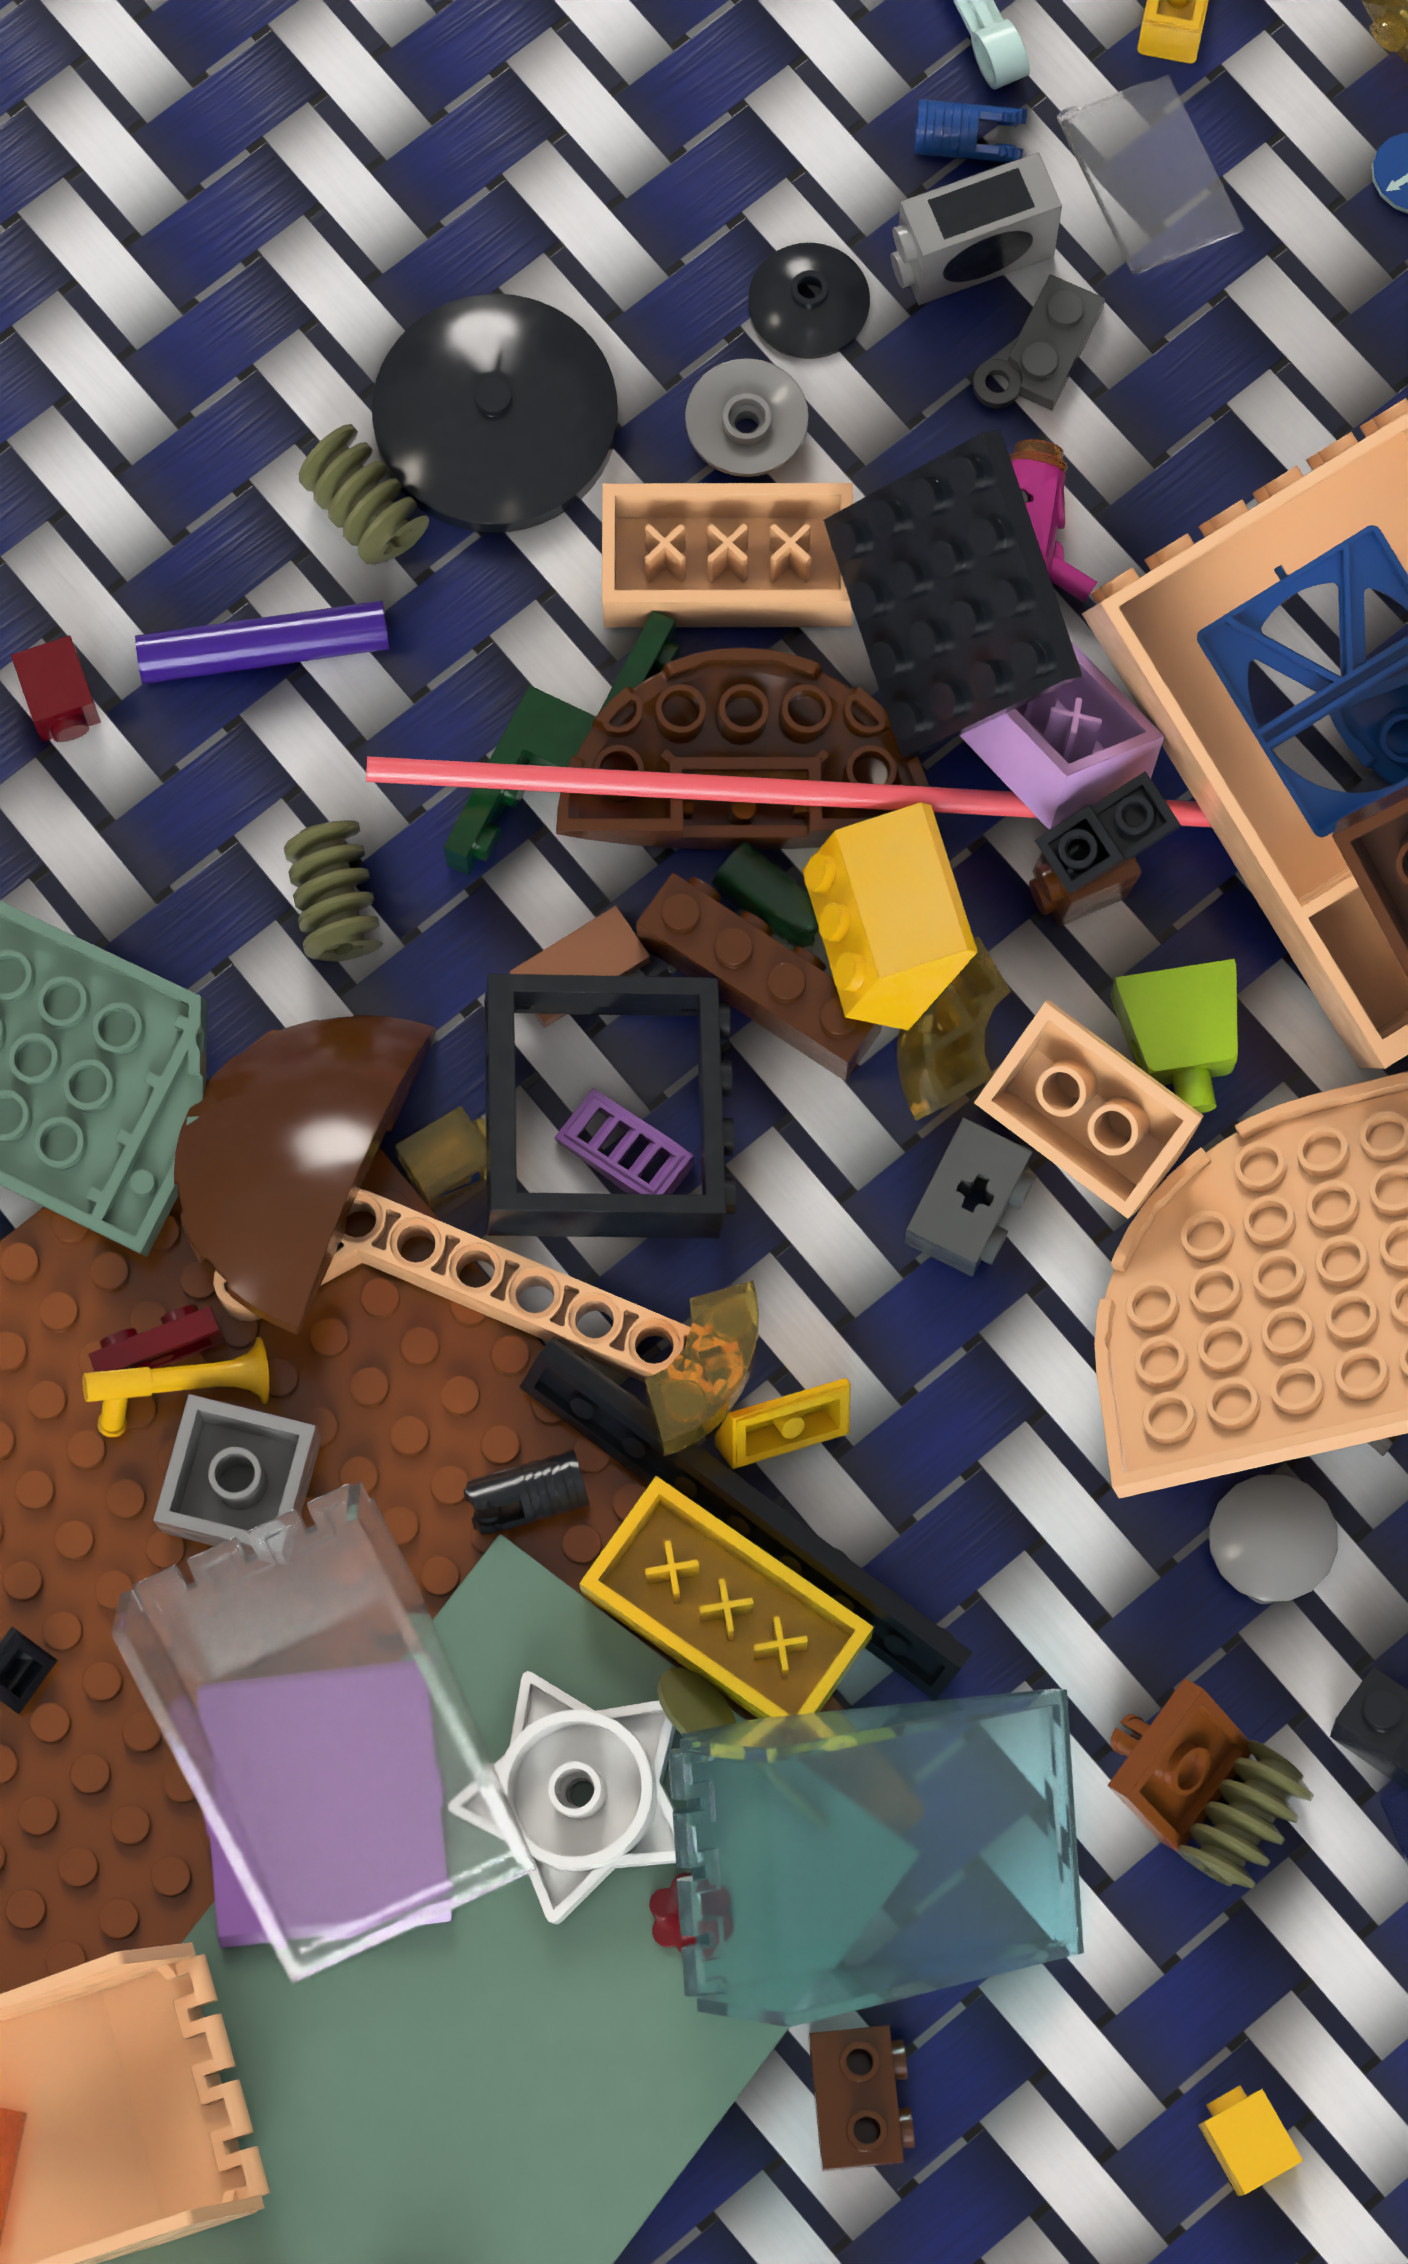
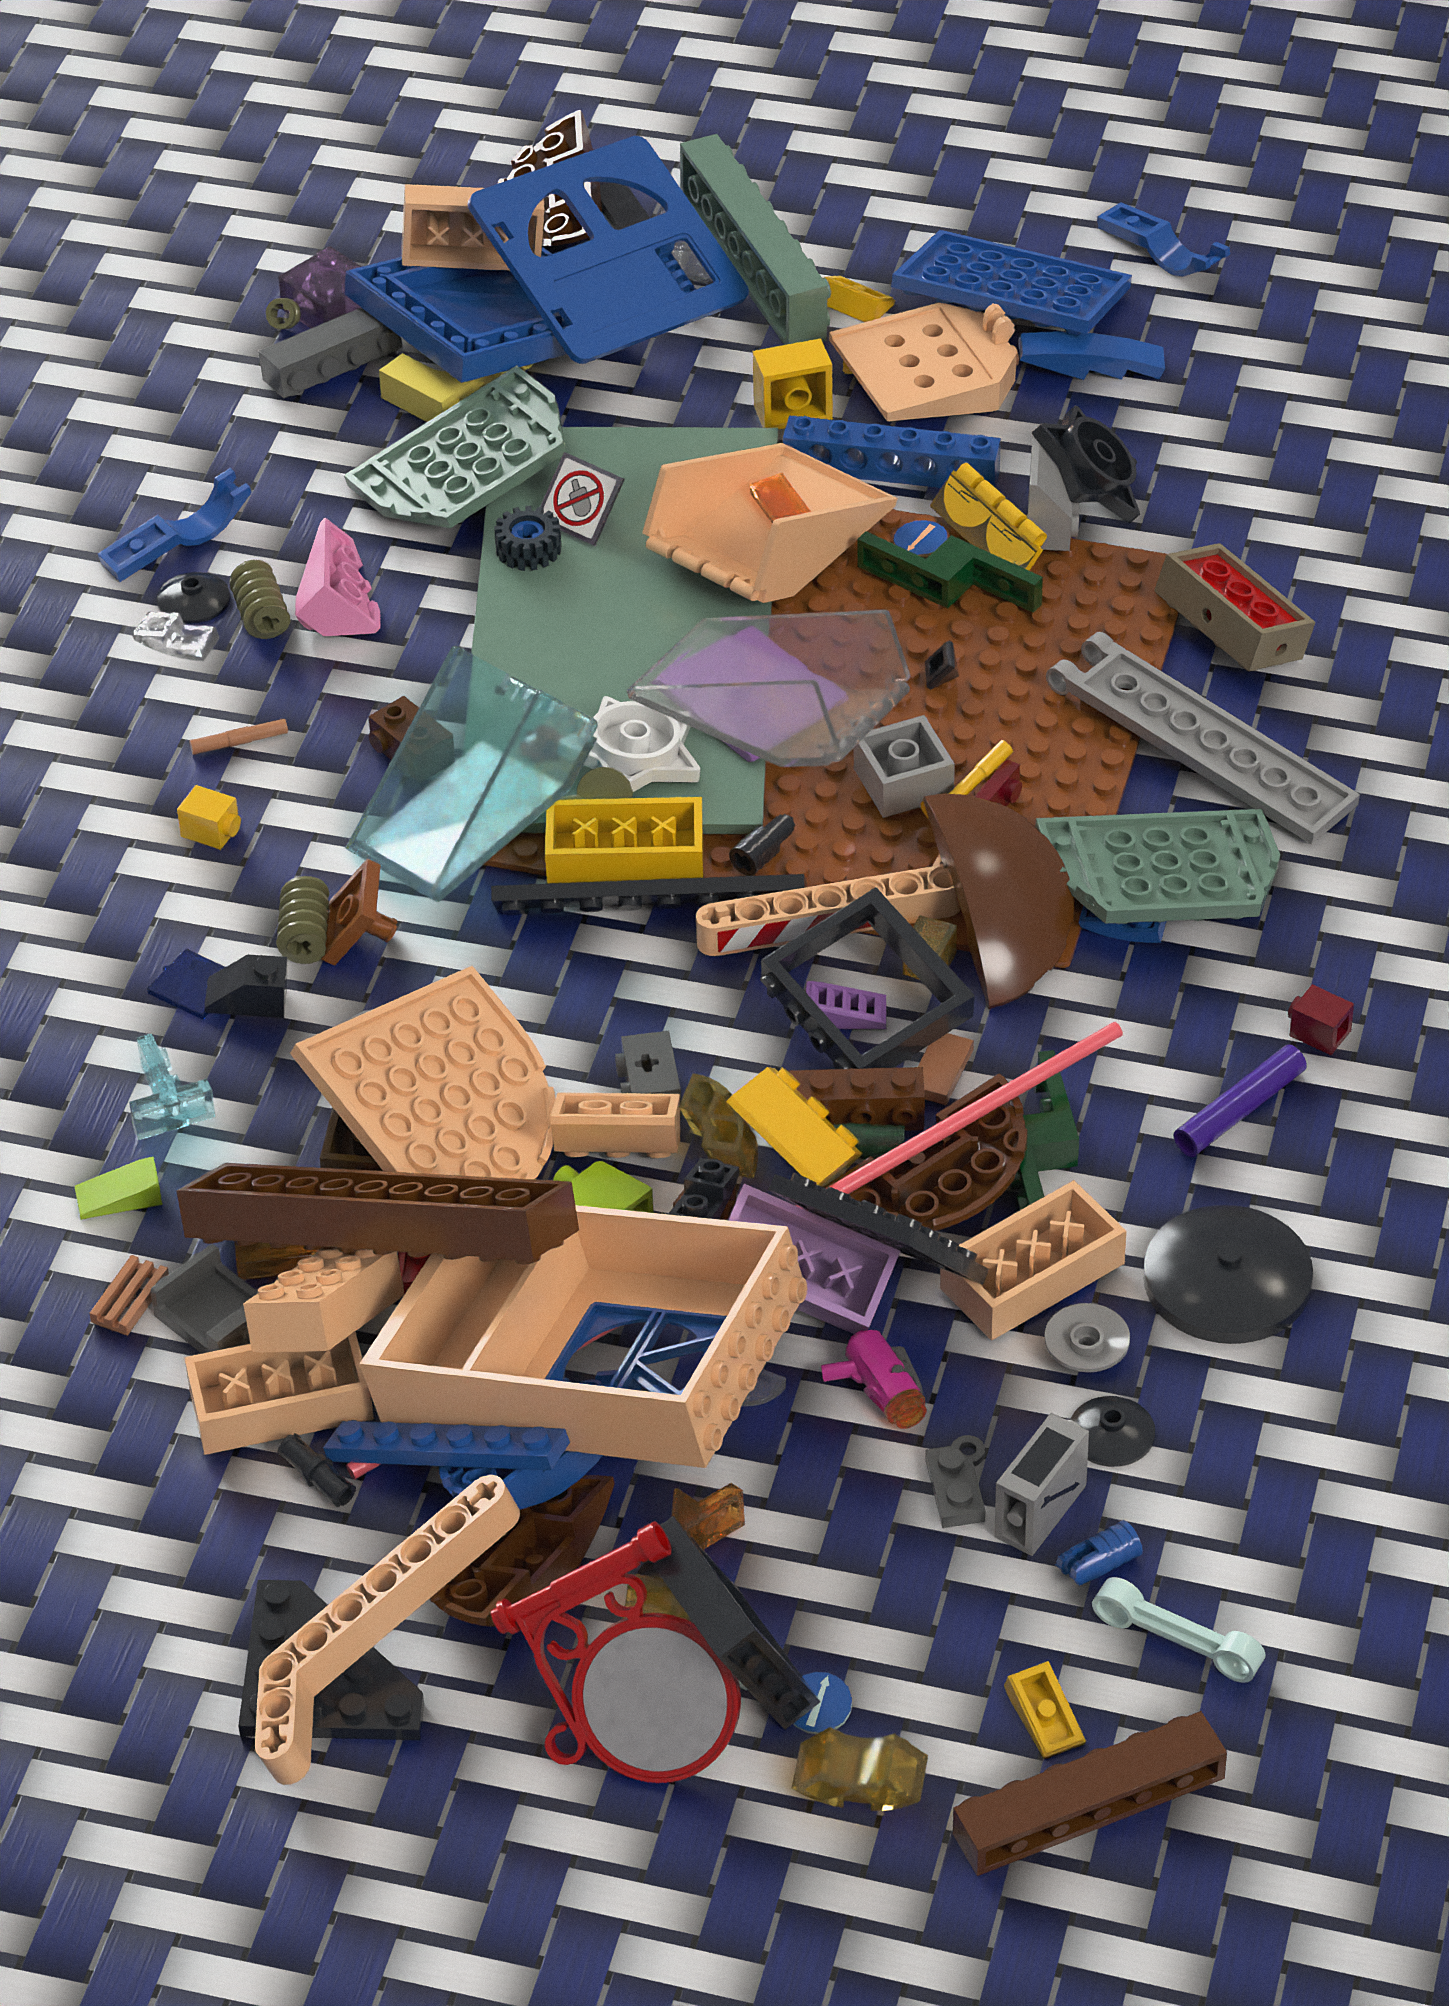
camera: 145 degrees right, 30 degrees down
olive piece [284,820,383,962] -> none
olive piece [299,424,429,565] -> none
clear yellow brick [645,1280,759,1456] -> none
yellow slope [715,1378,851,1469] -> none
clear piece [1056,75,1244,274] -> none

